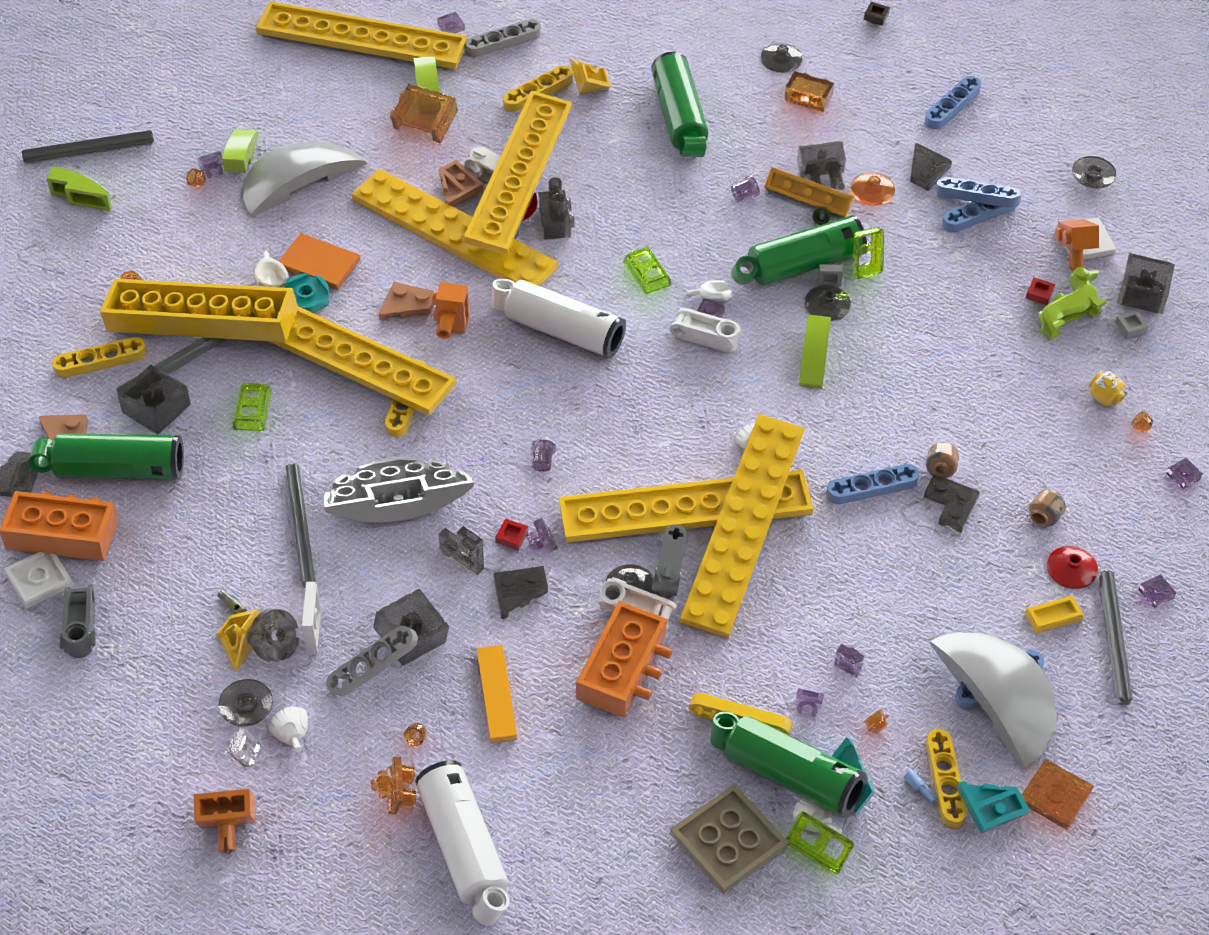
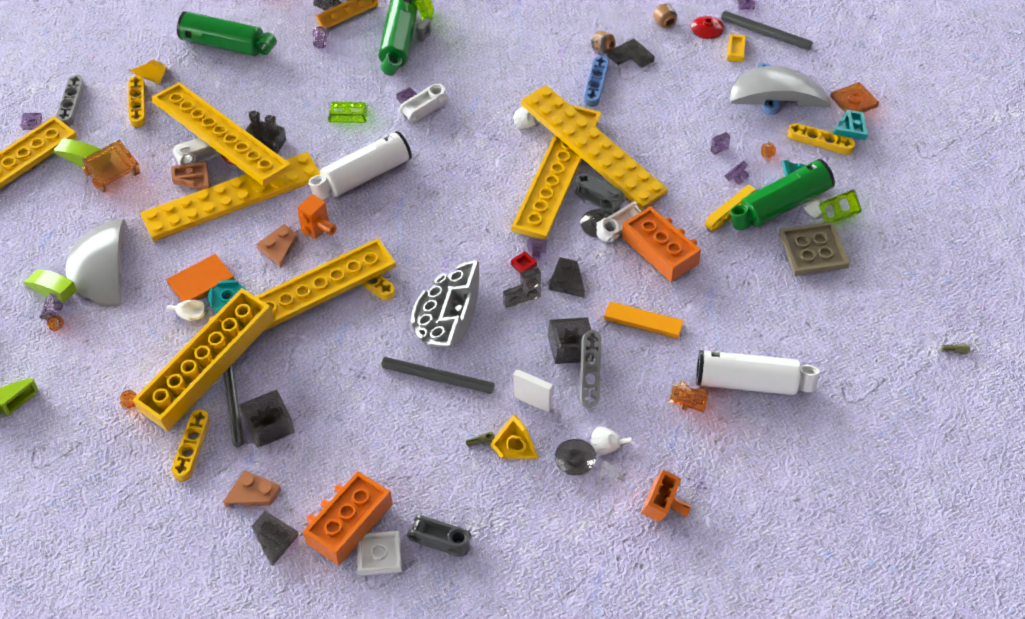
camera: 60 degrees left, 0 degrees up
green piece [28,433,184,480] -> none
clear neon green piece [232,383,272,431] -> none
clear smoke plate [247,609,299,662] -> none
clear orange hinge [404,722,427,746] -> none
clear purple bush [531,439,556,472] -> none
white piece [686,281,733,302] -> none
lime slope [799,314,831,389] -> none
clear smoke dish [805,285,851,321] -> none
hinge [812,206,831,225] -> none
light blue pin [904,770,937,804] -> none

